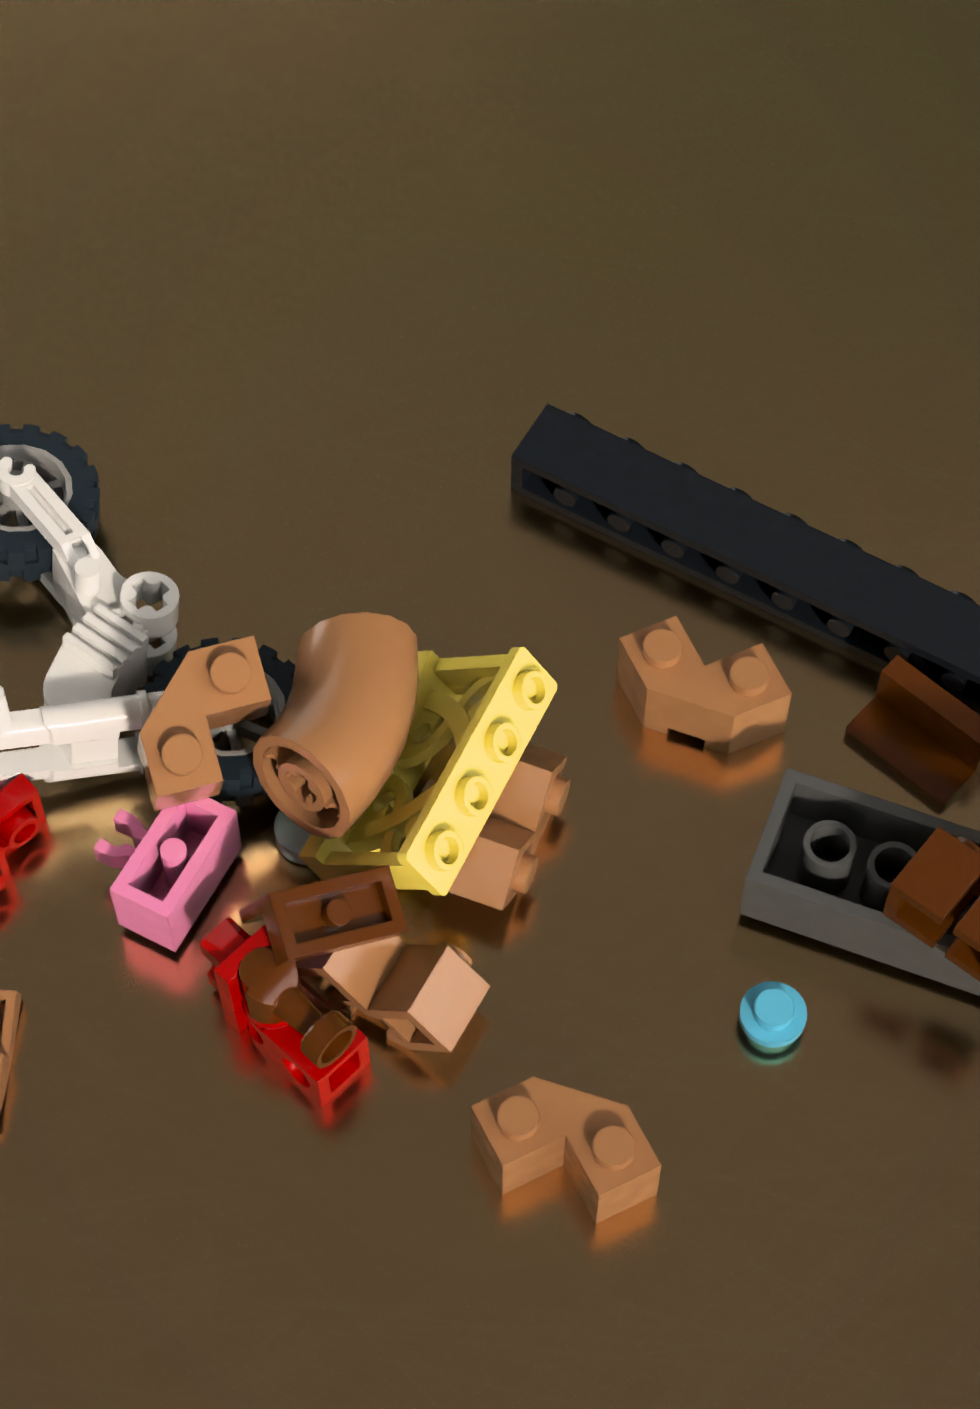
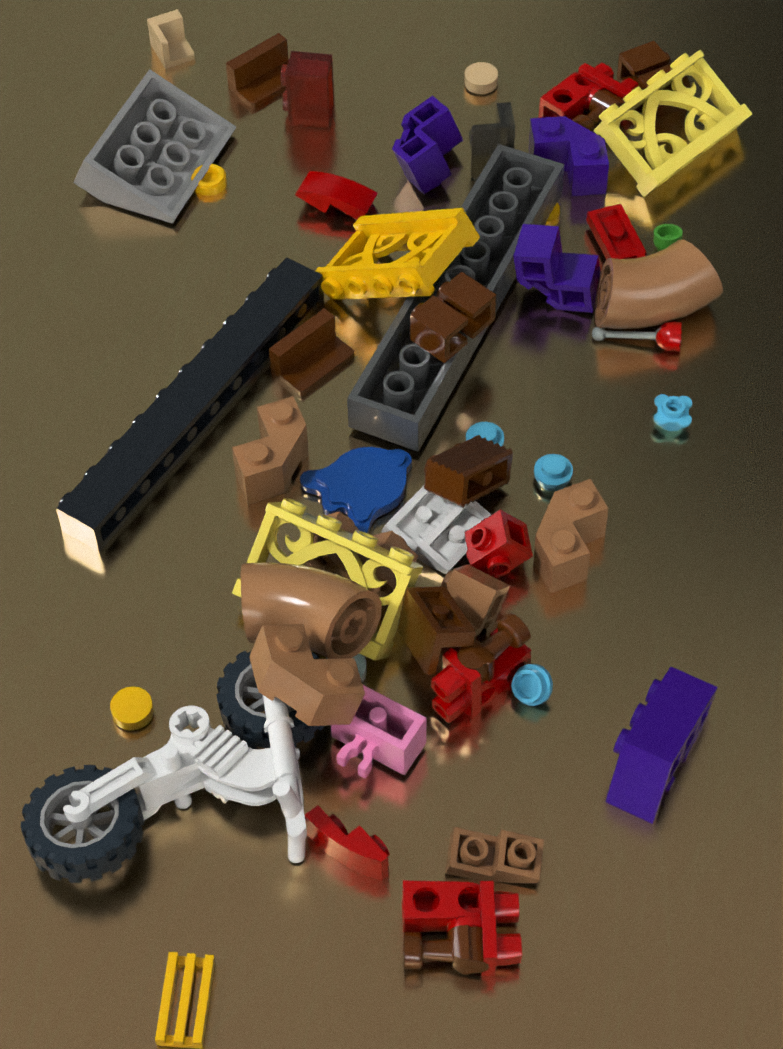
camera: 85 degrees left, 5 degrees down
none -> yellow tile [110,686,154,730]
none -> blue tile [300,447,412,534]
none -> white slope [381,485,491,574]
none -> reddish brown brick [424,435,513,508]
none -> red brick [465,509,533,579]
none -> medium azure plate [511,664,553,706]
none -> medium azure plate [534,454,573,491]
none -> dark purple wedge [605,667,718,824]
none -> medium azure plate [654,394,692,431]

